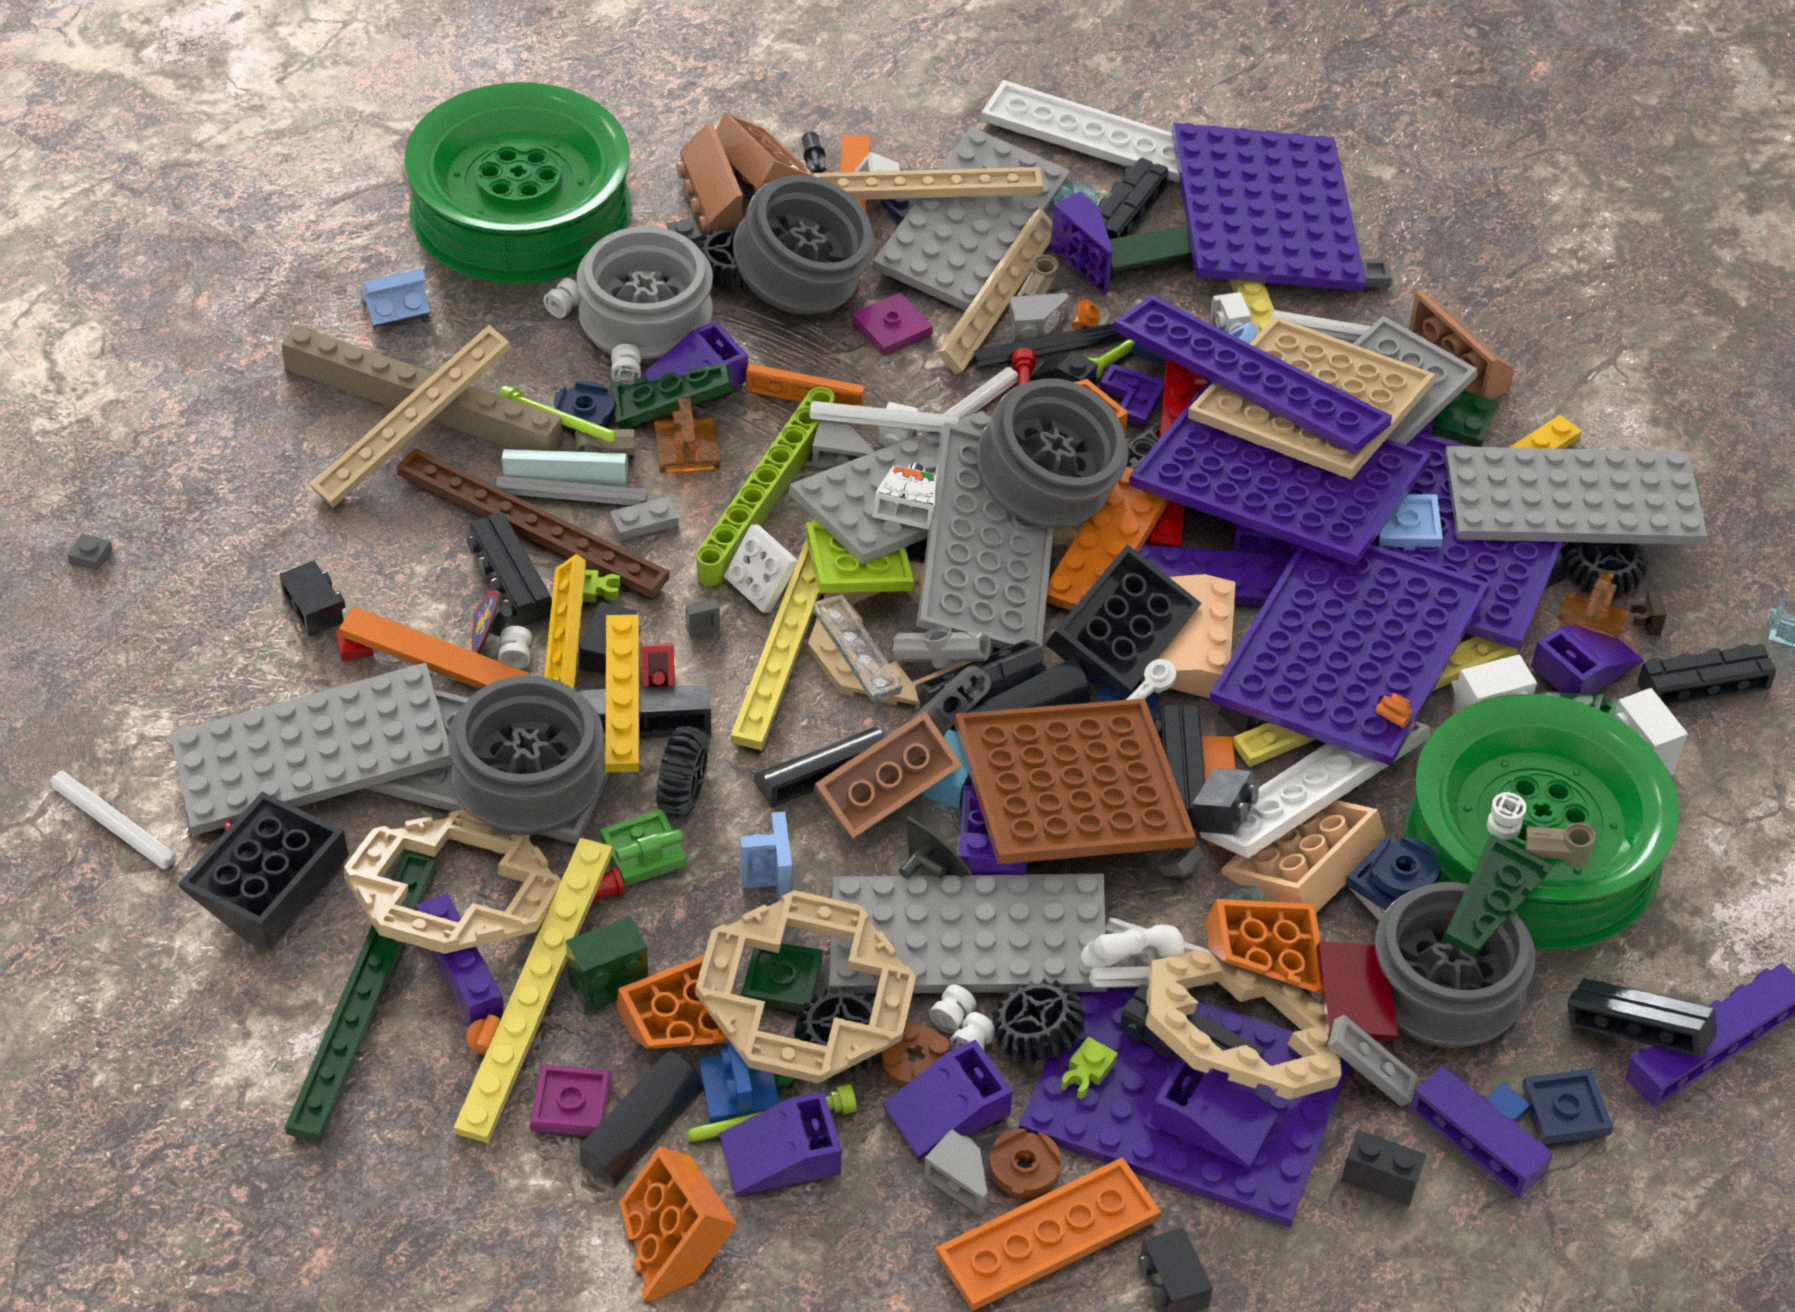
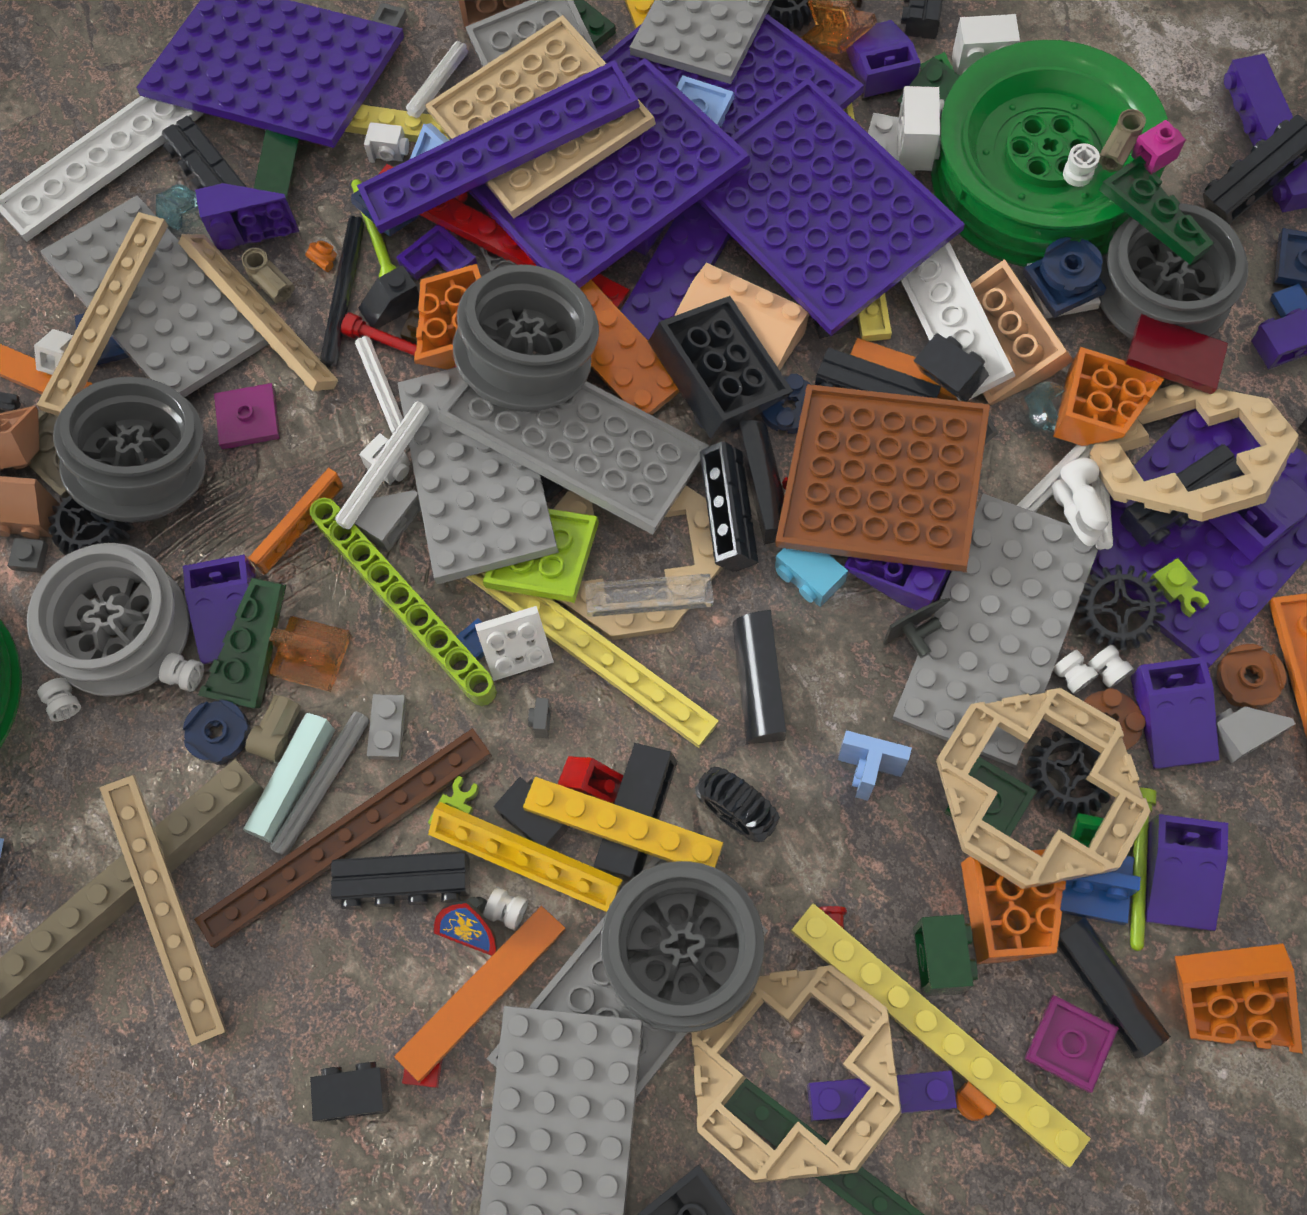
camera: 60 degrees left, 20 degrees up
lime piece [498,385,616,442] -> none
bright green plate [600,809,687,887] -> none
nougat slope [814,711,963,839] -> none
white torso [872,463,936,529] -> none
light grey piece [892,626,991,668] -> none
dark grey beam [908,666,991,735] -> none
light grey slope [1008,293,1069,342] -> none
white plate [1126,659,1177,700] -> none
light grey plate [1328,1015,1417,1107] -> none
orange plate [1375,693,1413,728] -> none
none -> dark pink brick [1131,120,1186,174]

